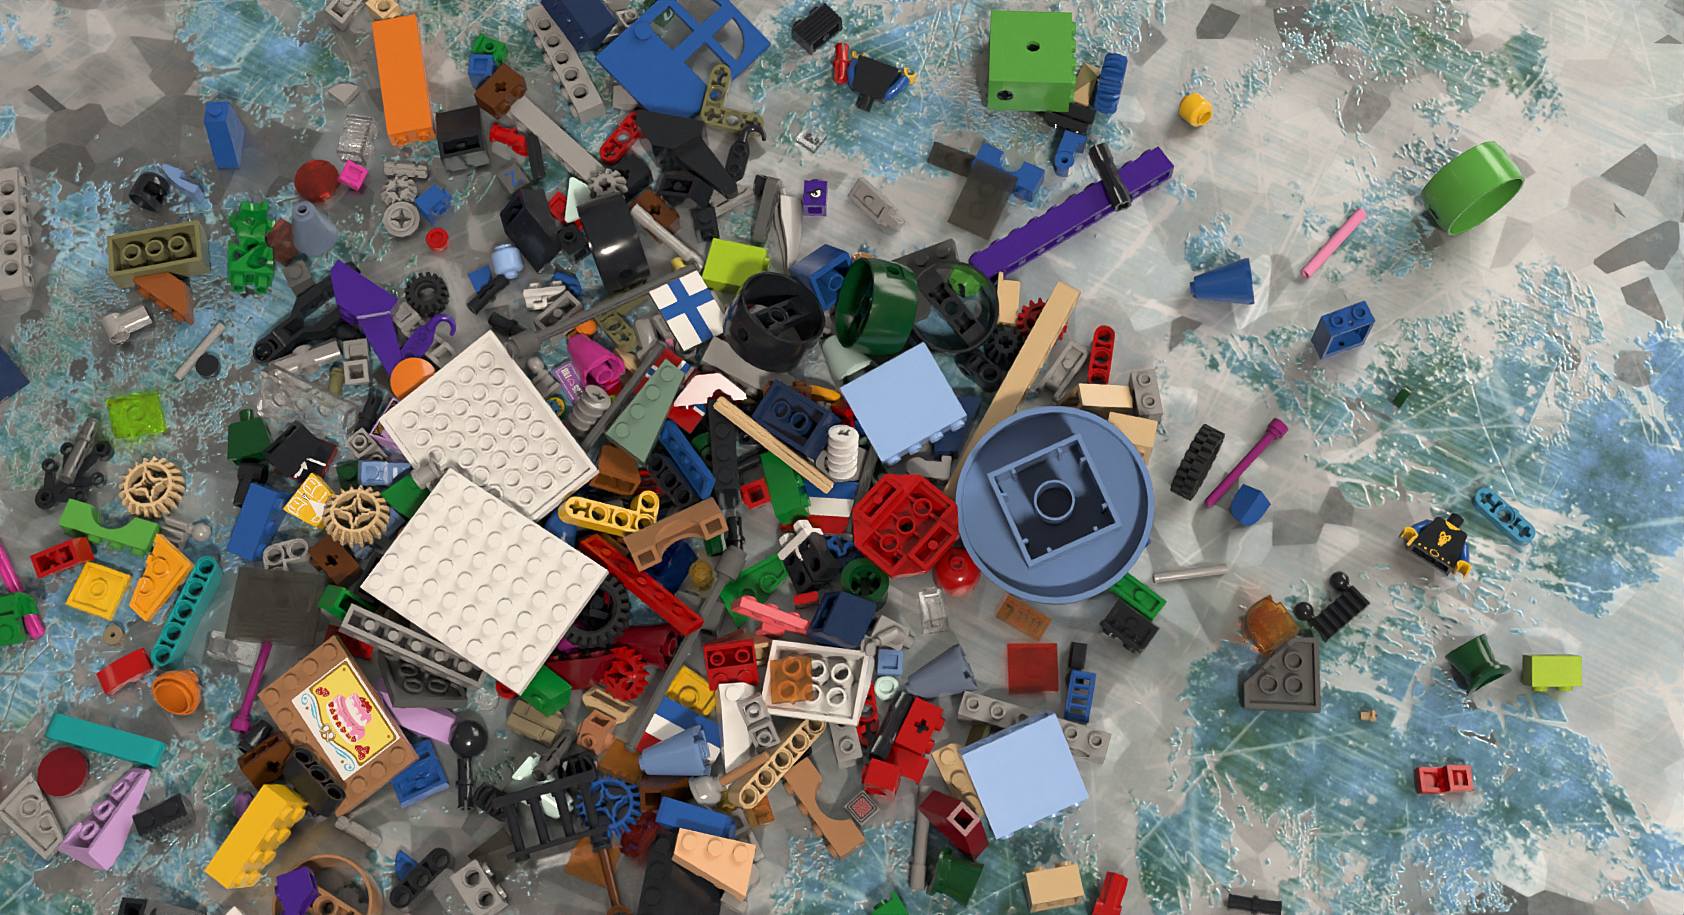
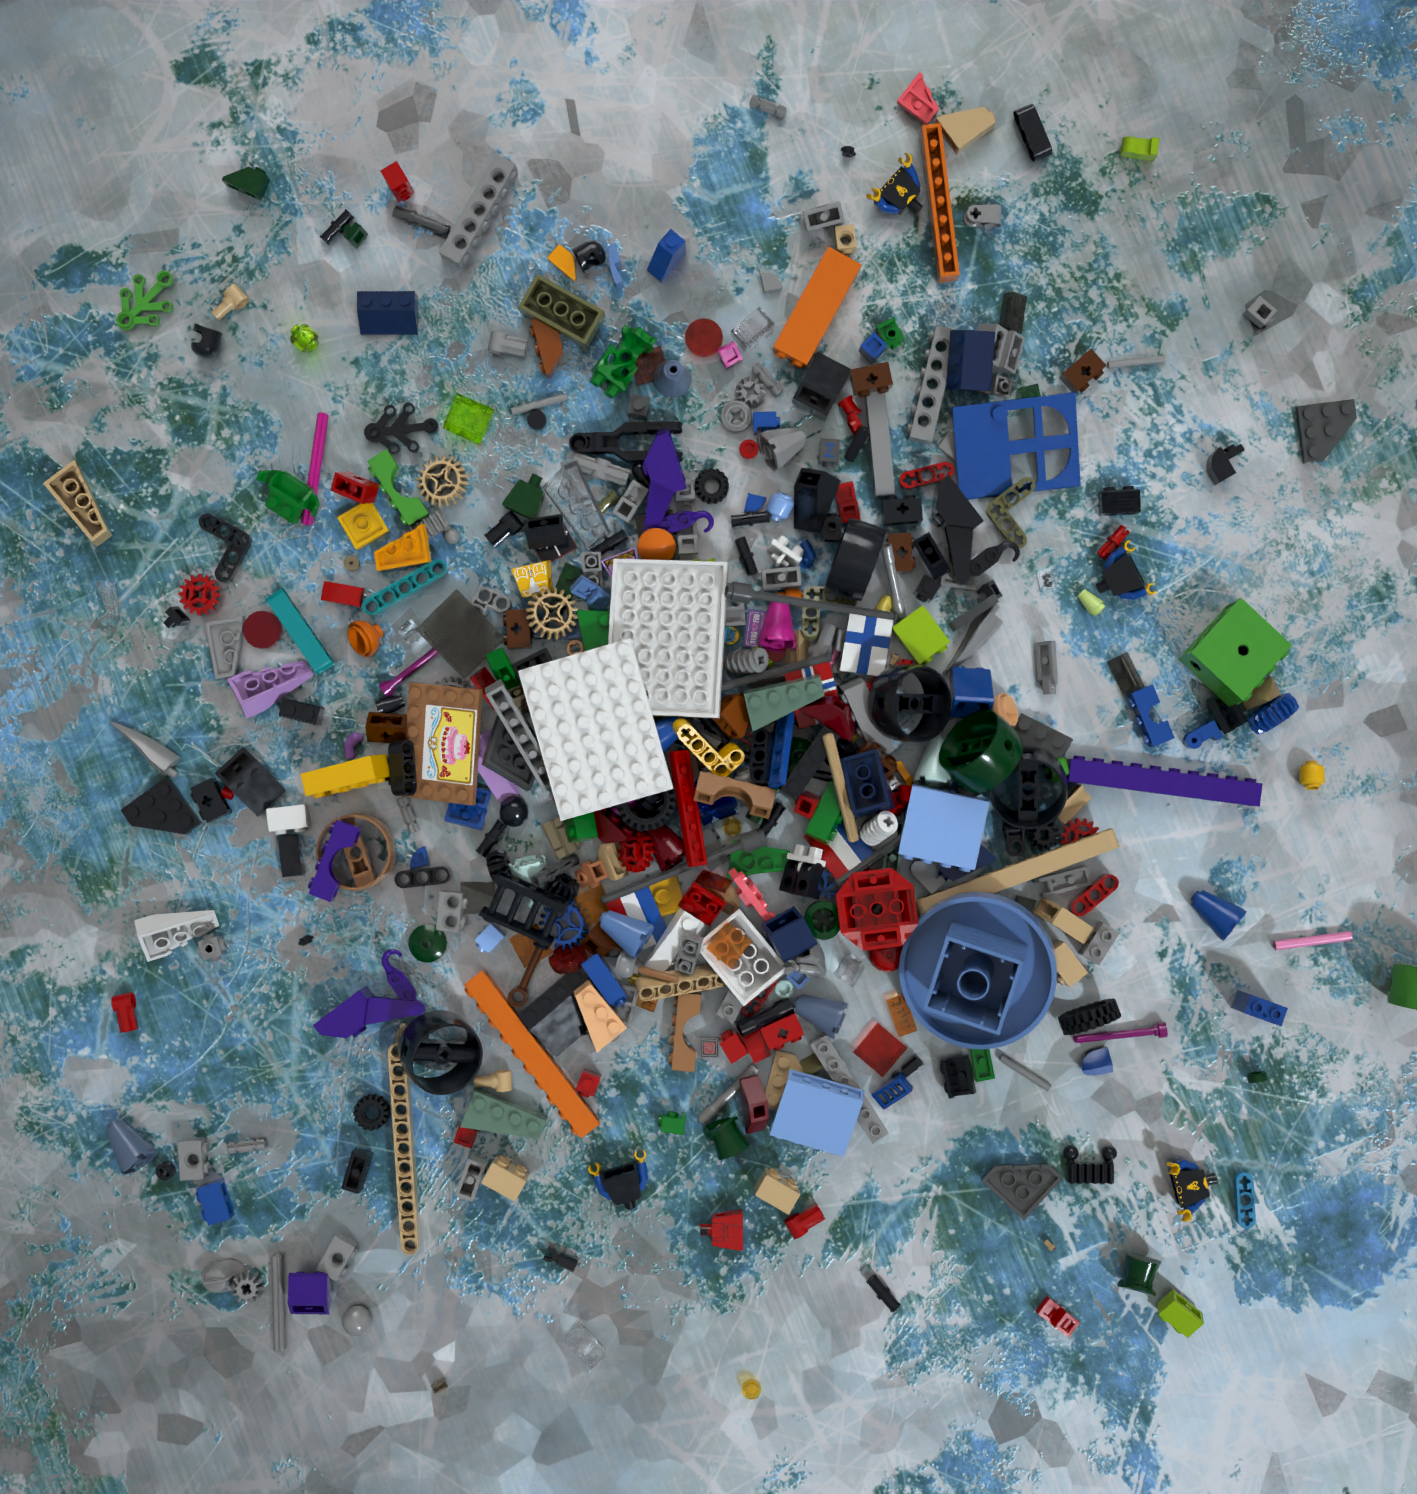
camera: 35 degrees right, 20 degrees up
dark grey pin [58,417,102,484] -> none
blue wedge [225,483,294,561] -> none
light grey bush [410,458,443,490] -> none
light aqua piece [565,177,591,223] -> none
light grey gear [588,168,628,199] -> none
red tile [793,591,819,610] -> none
dark purple brick [803,179,828,216] -> none
clear smoke tile [947,159,1019,241] -> none
black axle [1088,143,1133,212] -> none
clear orange brick [1241,594,1300,658] -> none
none -> light blue brick [475,923,506,953]
none -> light orange tile [547,244,576,282]
none -> light grey cone [757,427,806,472]
none -> yellowish green cone [1077,589,1106,617]

